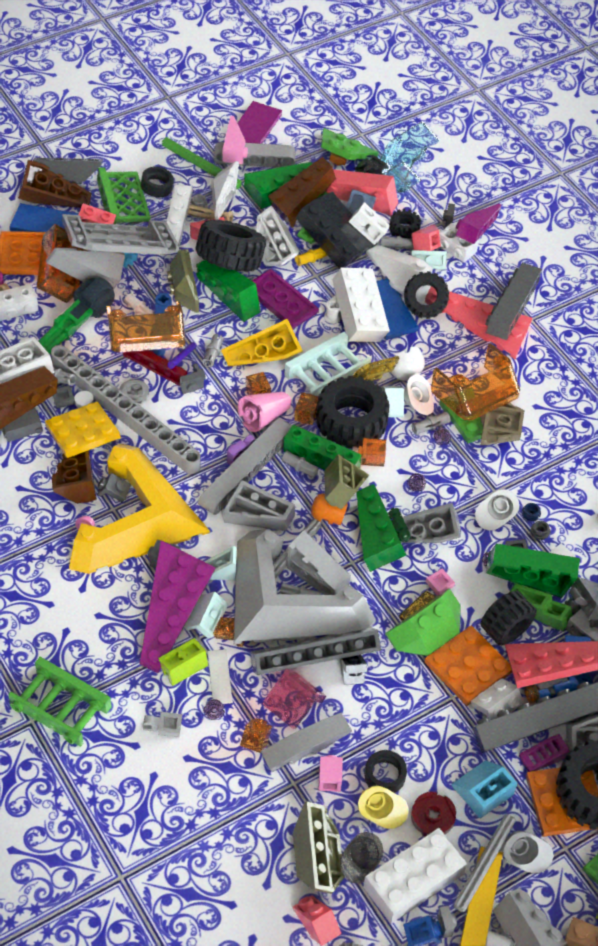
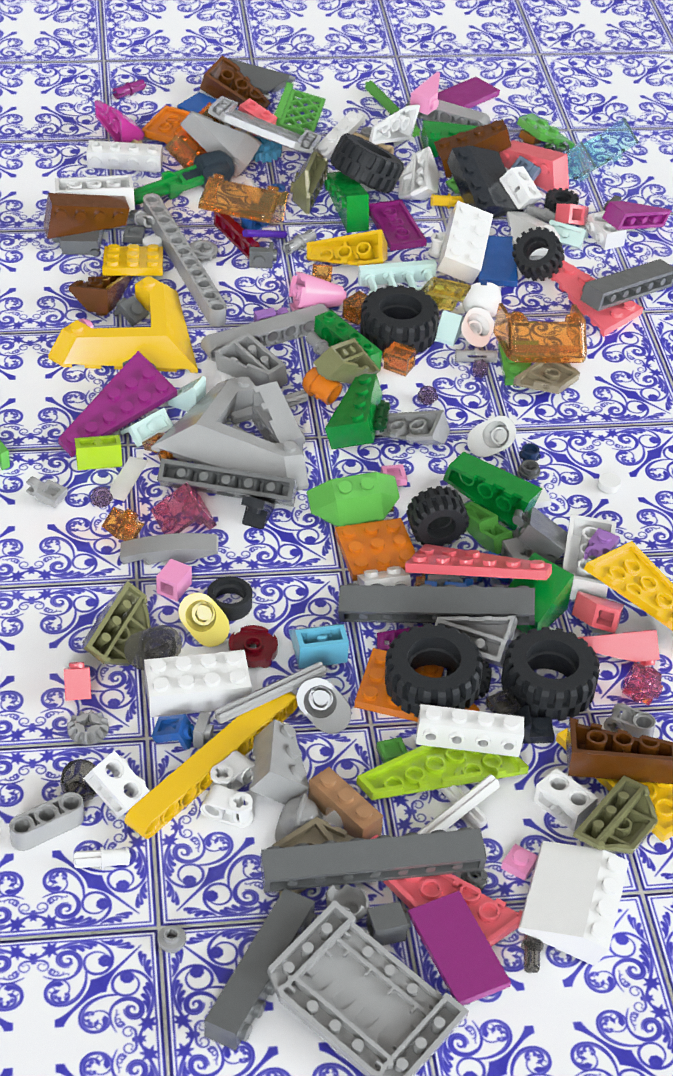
camera: 25 degrees right, 10 degrees down
black tyre [140,166,174,198] -> none

